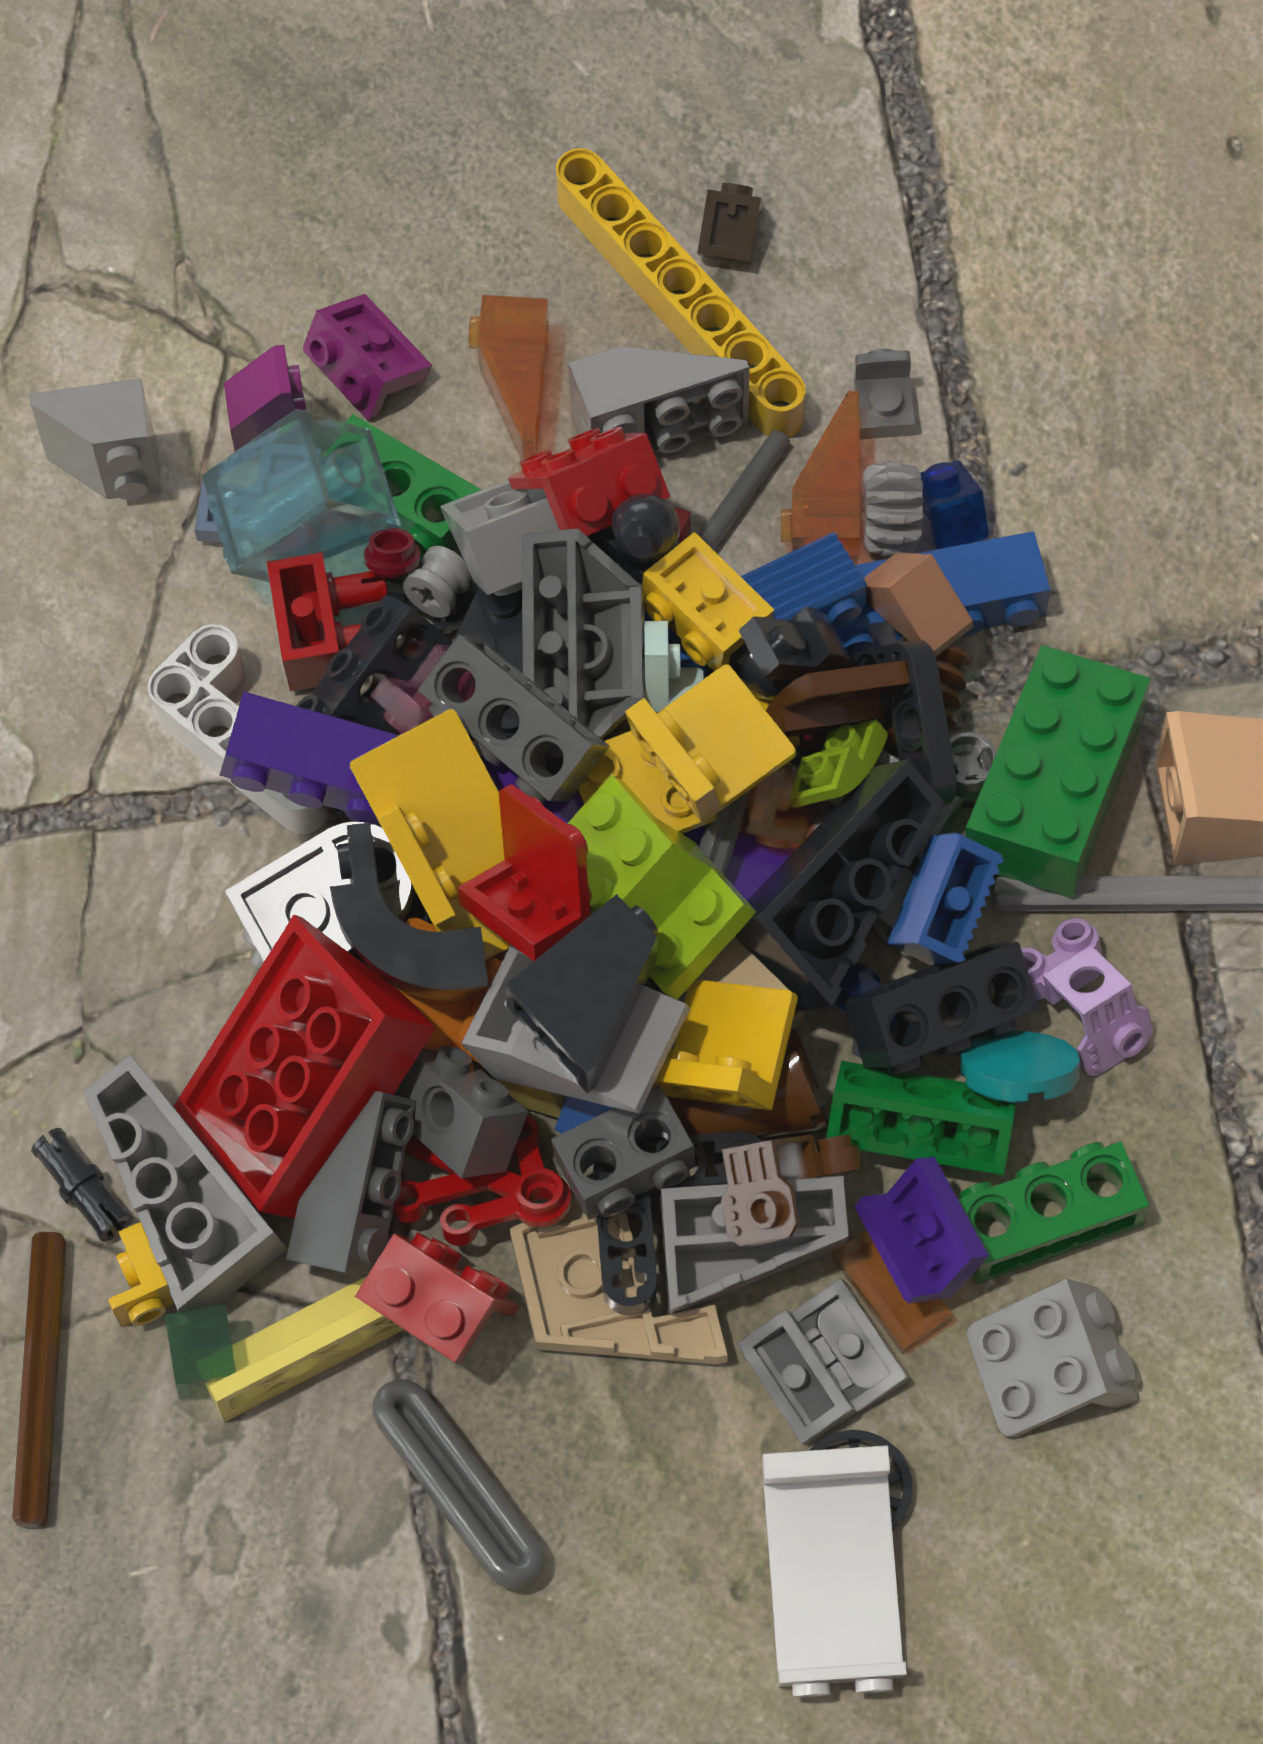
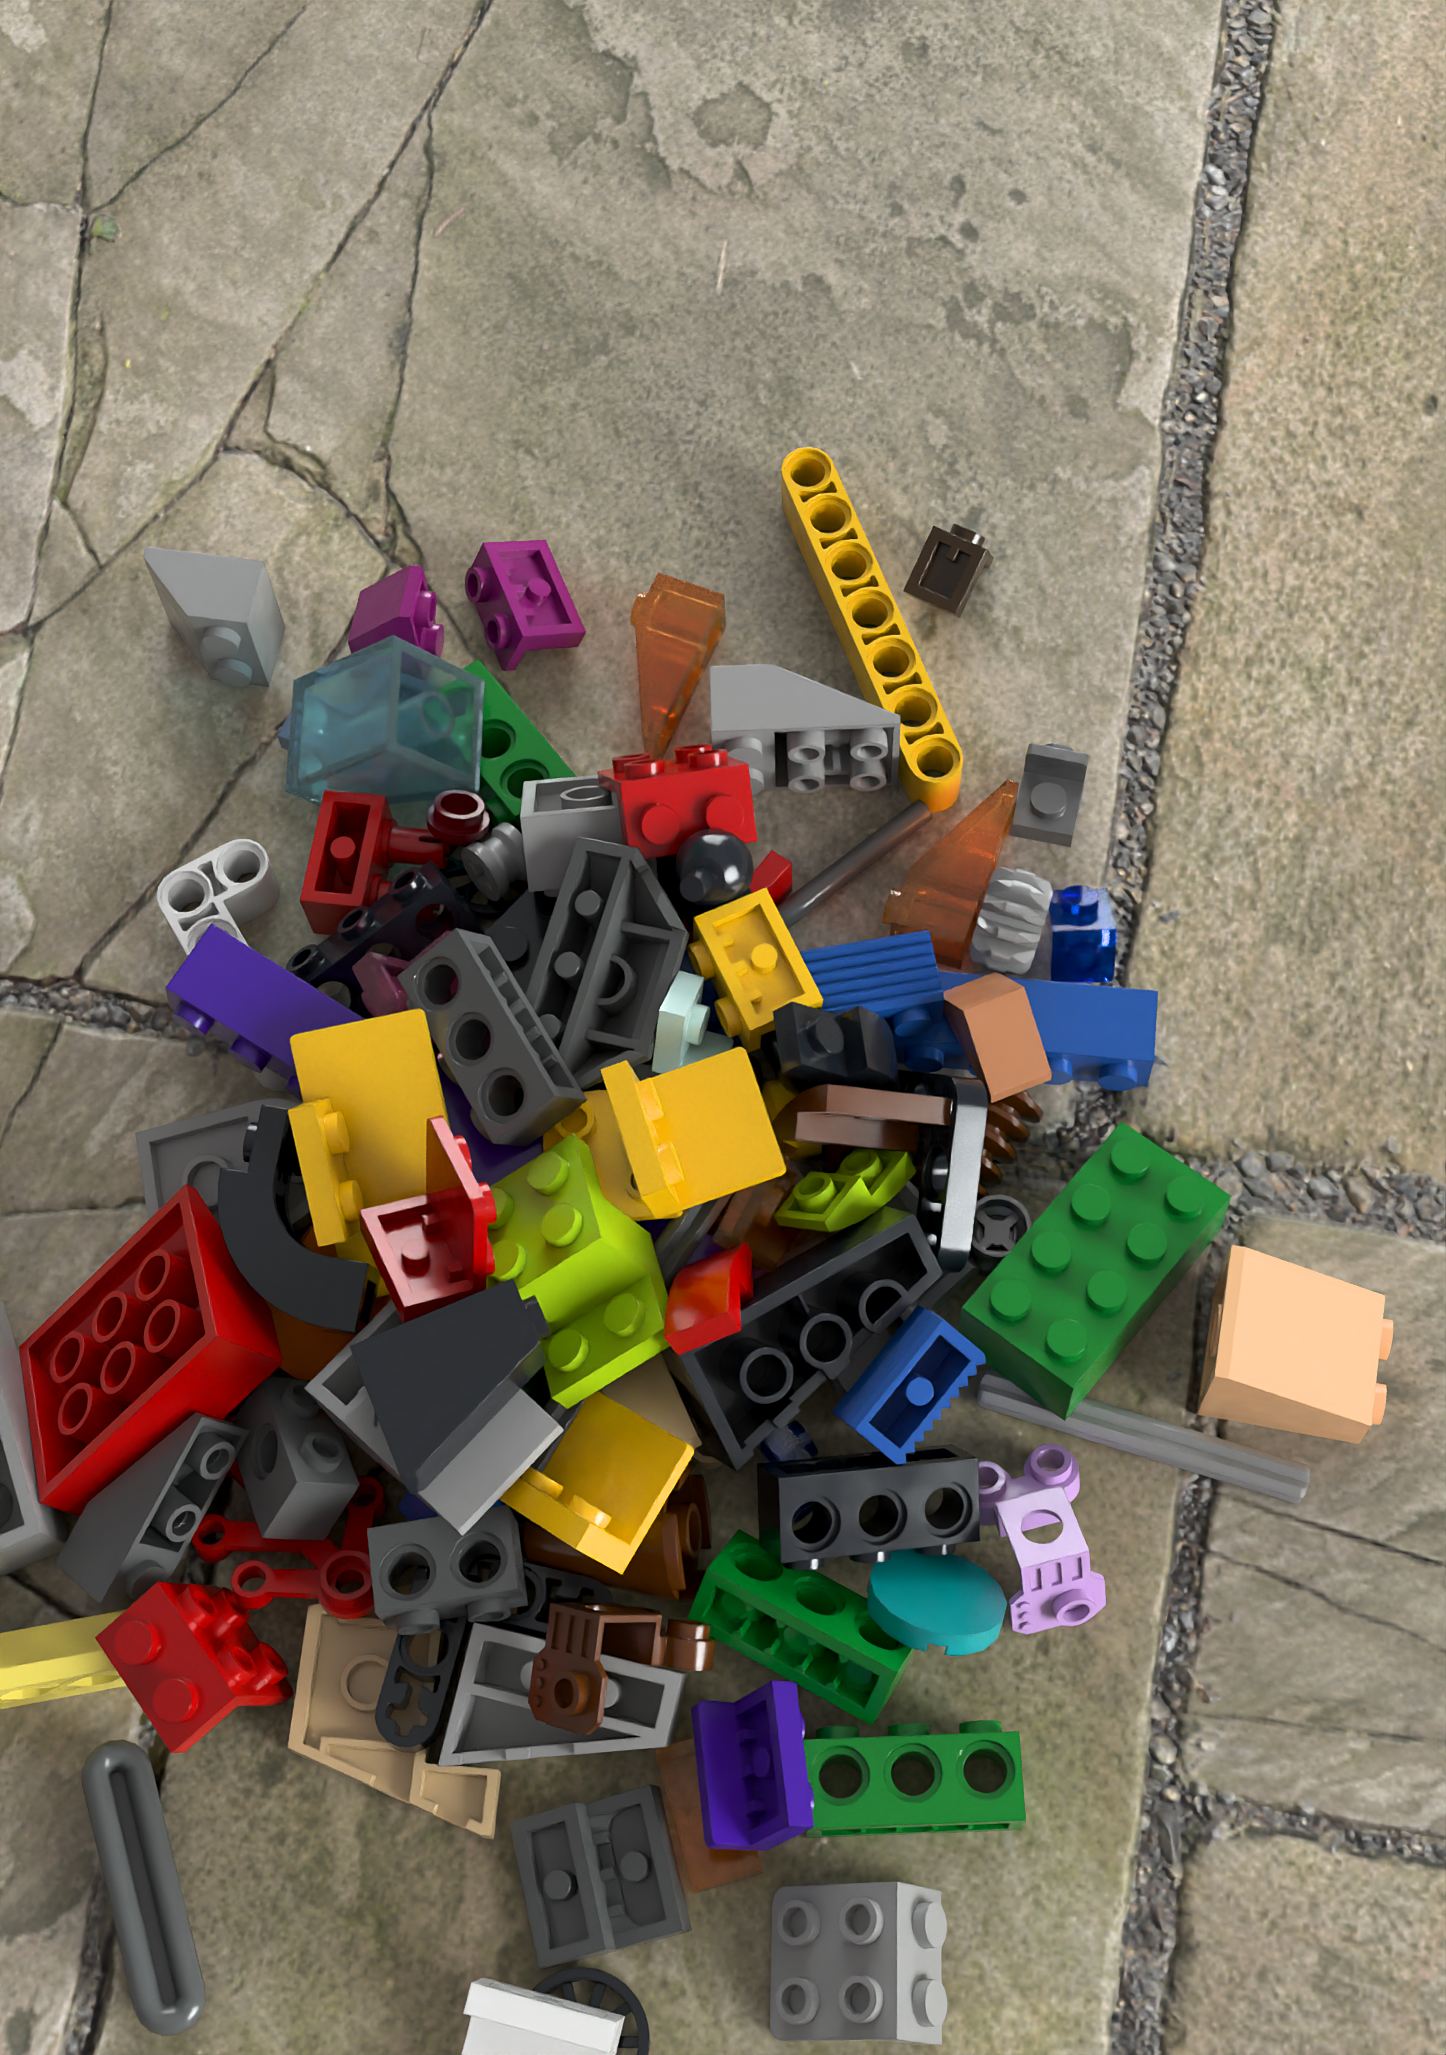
camera: 20 degrees right, 0 degrees up
none -> red slope [664,1242,753,1355]

